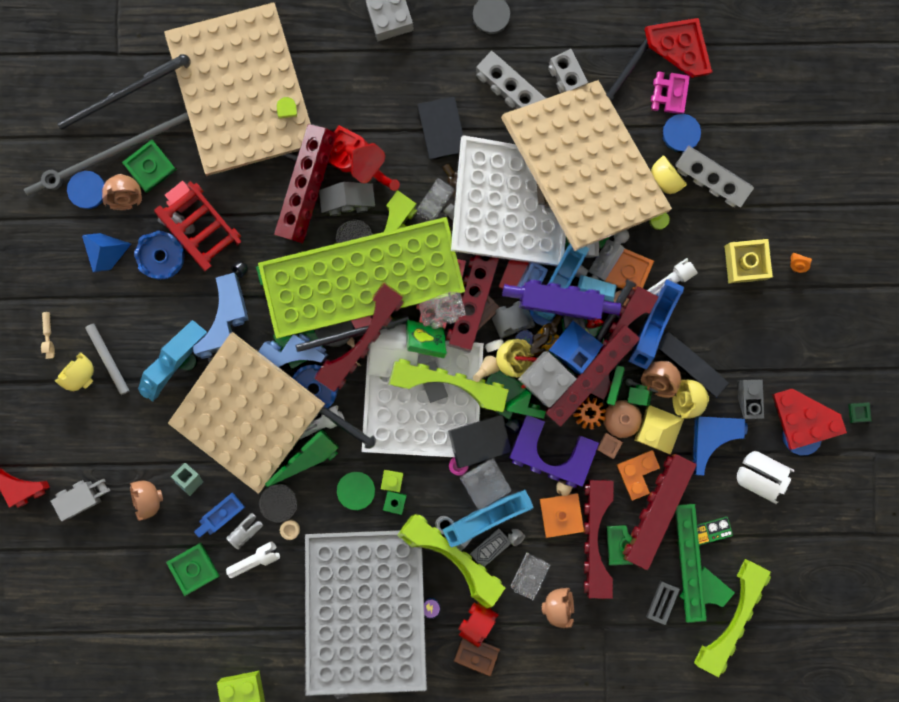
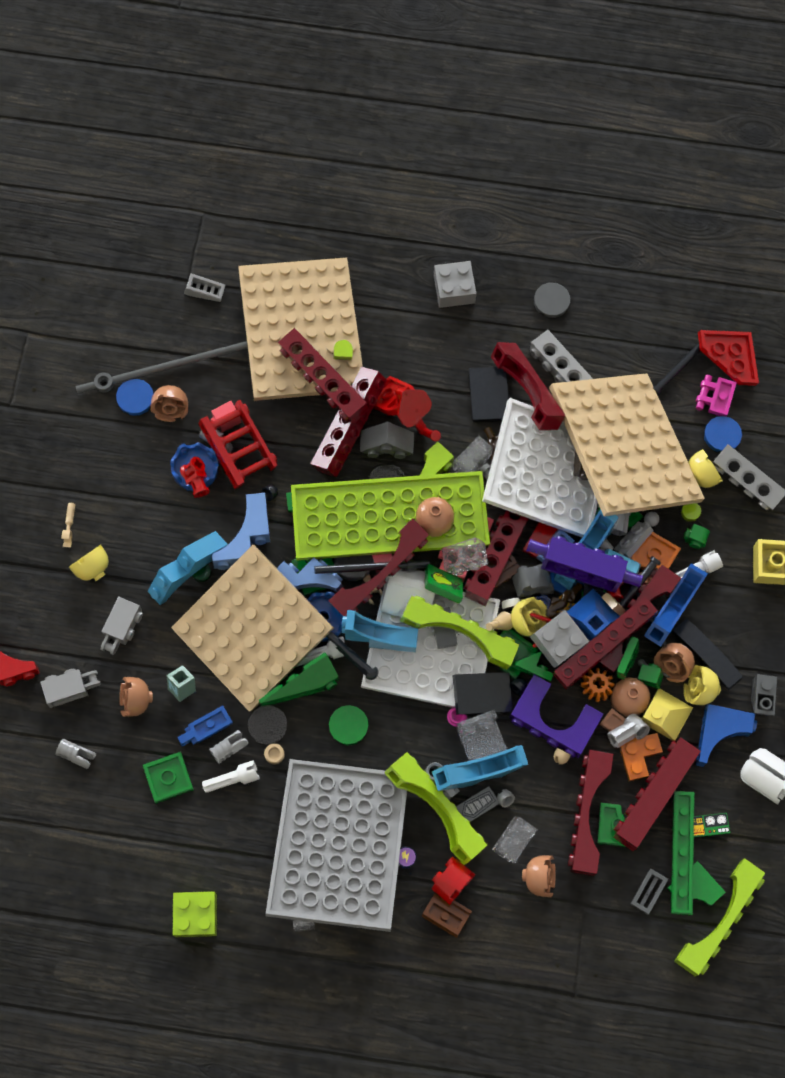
camera: 10 degrees right, 15 degrees down
black bar [57,54,191,130] -> none
blue slope [82,233,131,272] -> none
light grey piece [85,324,130,395] -> none
green tile [122,139,177,193] -> none
lime plate [381,470,403,492] -> none
green plate [383,490,407,515] -> none
orange plate [540,493,584,538] -> none
light grey brick [548,49,588,93] -> none
none -> light grey hinge [56,739,97,769]
none -> light grey brick [100,597,143,655]
none -> red connector [180,457,210,498]
none -> light grey slope [184,273,225,302]
none -> dark red brick [278,328,370,424]
none -> dark azure arch [342,610,418,653]
none -> nougat cylinder [416,497,454,537]
none -> dark red arch [491,342,566,430]
none -> tan tile [602,593,625,616]
none -> light grey piece [608,714,650,748]
none -> green plate [683,524,710,549]

